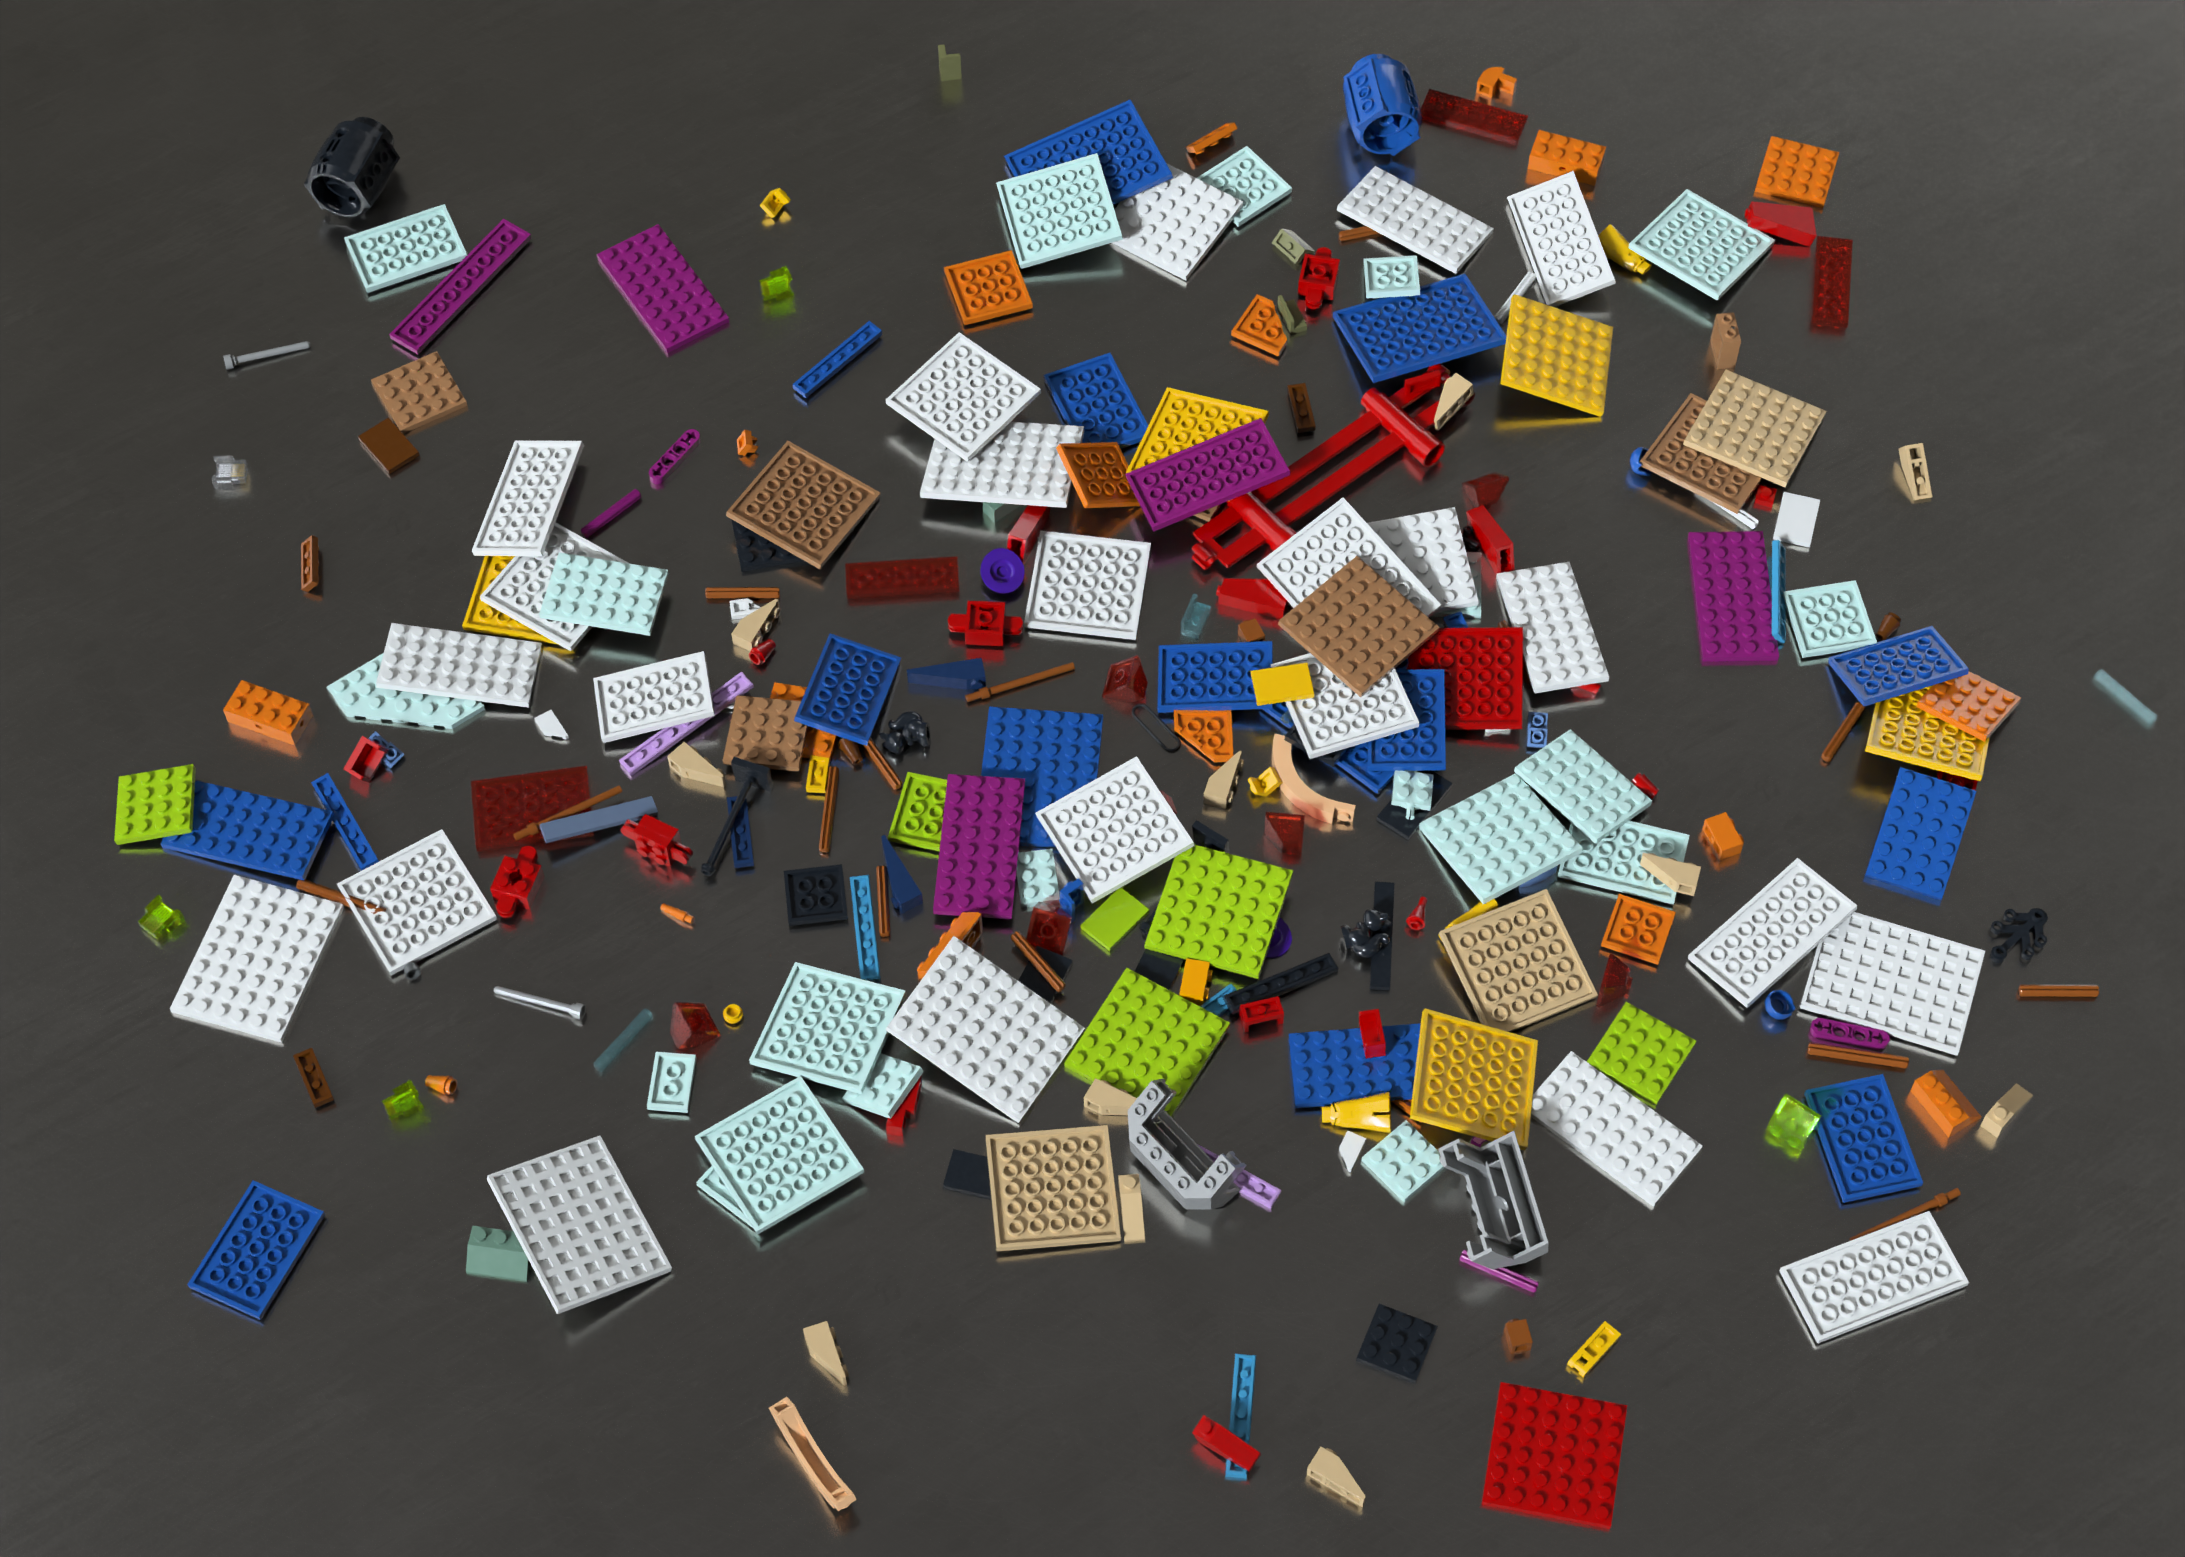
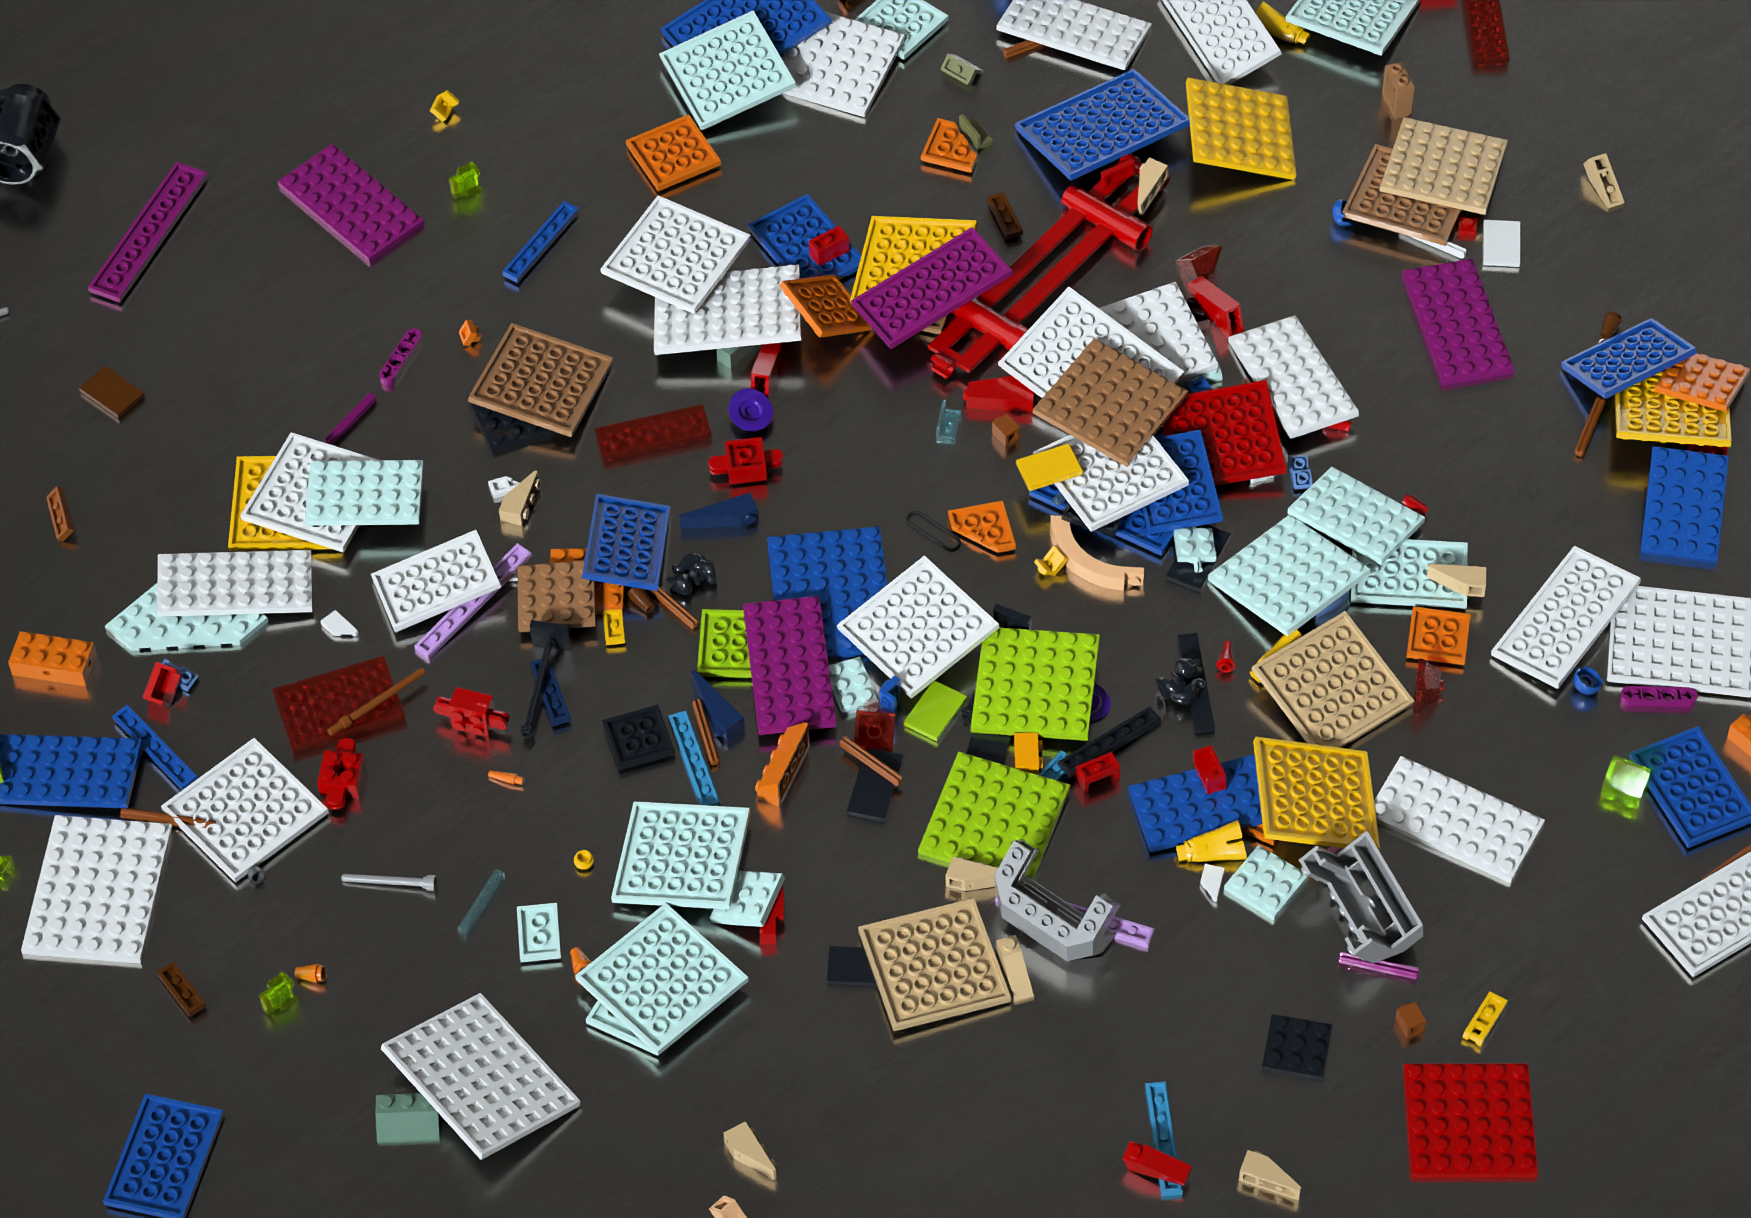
camera: 10 degrees left, 5 degrees down
light aqua plate [344,204,467,293] -> none
medium nougat plate [371,351,468,434] -> none
white plate [472,441,584,556] -> none
sand blue tile [540,796,658,843] -> none
tan slope [667,742,726,787] -> none
clear red slope [670,1002,721,1049] -> none
dark orange axle [705,587,780,598] -> none
red cone [749,639,776,665] -> none
dark orange axle [819,766,839,853] -> none
white plate [885,936,1085,1123] -> none
dark orange bar [965,662,1075,702] -> none
white plate [1024,531,1151,640] -> none
clear red slope [1102,656,1148,703] -> none
blue plate [1157,641,1273,713] -> none
tan slope [1203,751,1244,809] -> none
clear red slope [1264,812,1305,855] -> none
red brick [1298,247,1340,309] -> none
light aqua plate [1363,255,1420,299] -> none
white axle [1494,271,1536,325] -> none
lime plate [1587,1002,1697,1105] -> none
orange brick [1702,812,1744,860] -> none
dark azure tile [1772,540,1786,644] -> none
light aqua plate [1783,580,1877,658] -> none
dark orange axle [1807,1042,1909,1068] -> none
none -> orange cone [570,947,592,974]
none -> red panel [809,226,850,266]

